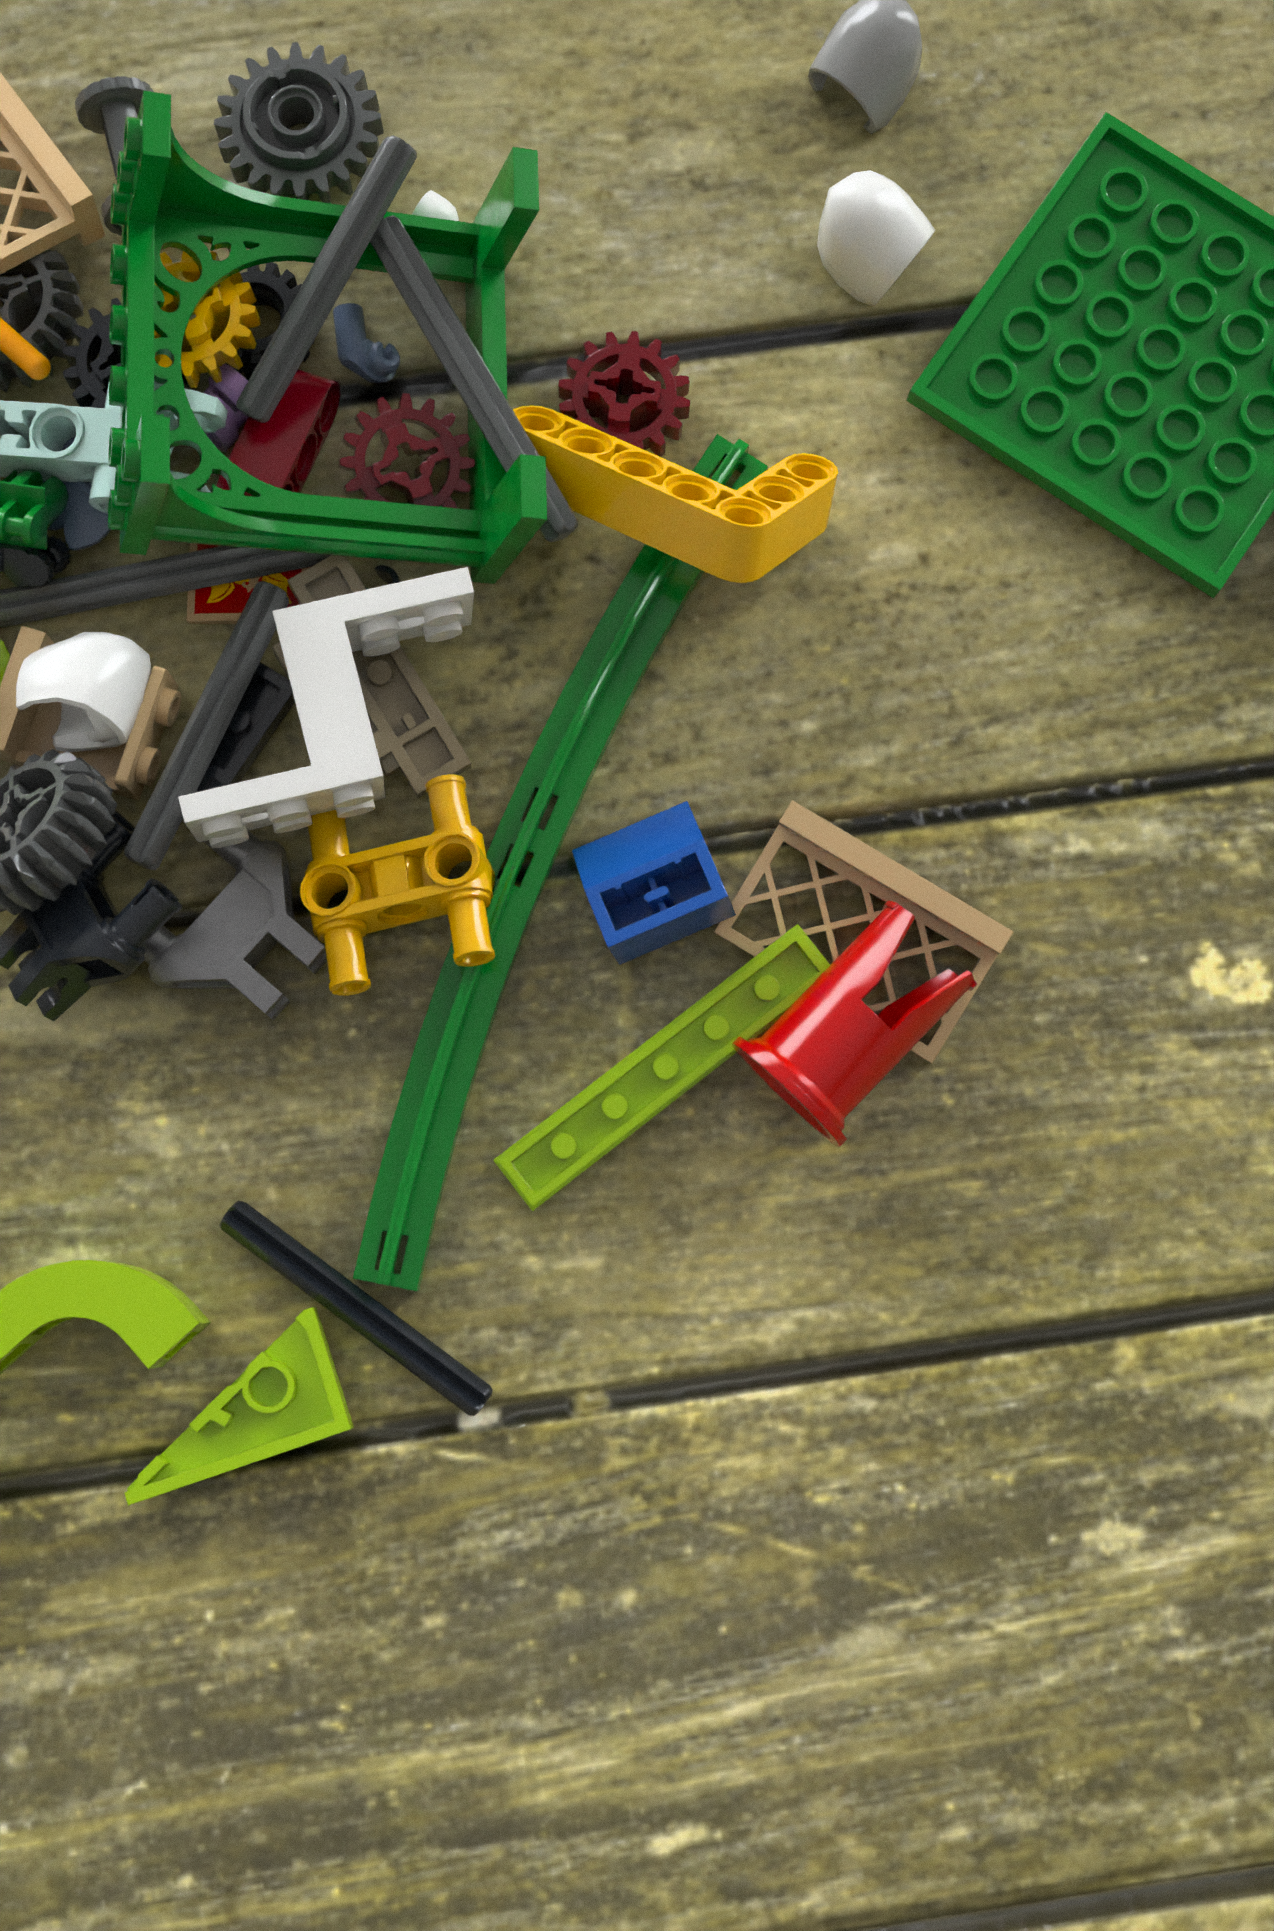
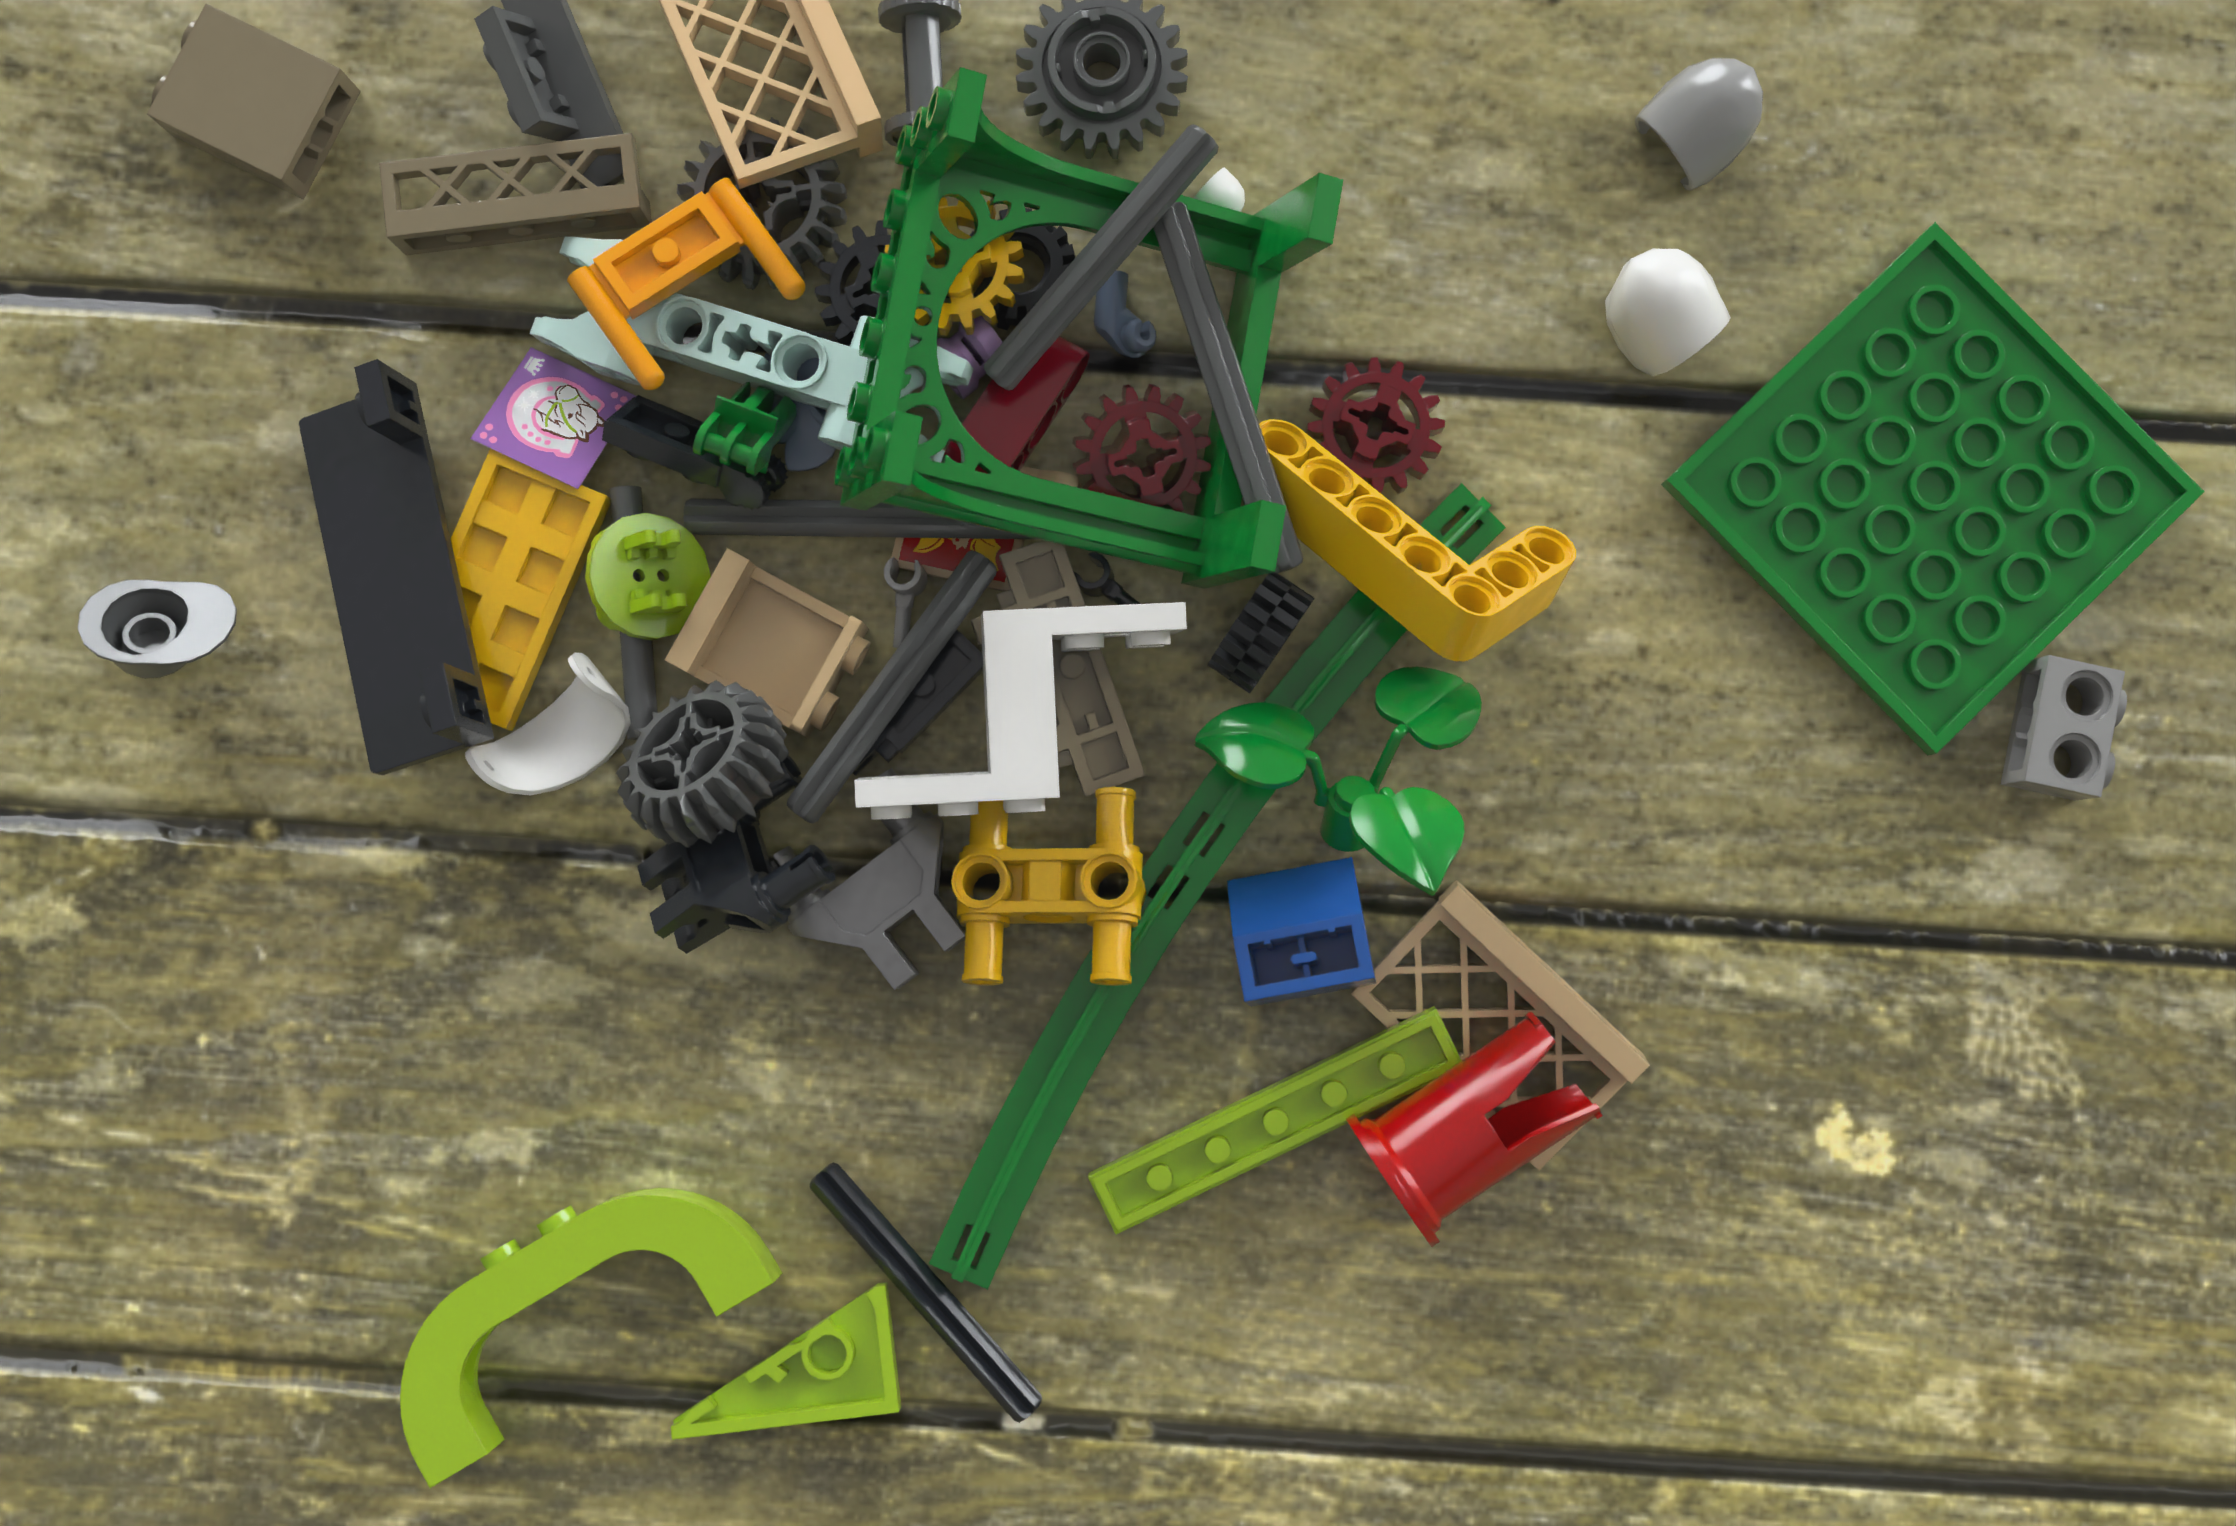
camera: 15 degrees right, 5 degrees up
white piece [16,632,151,752] -> none
none -> light grey hand [884,557,928,648]
none -> green plant [1194,666,1482,896]
none -> black tyre [1208,573,1315,694]

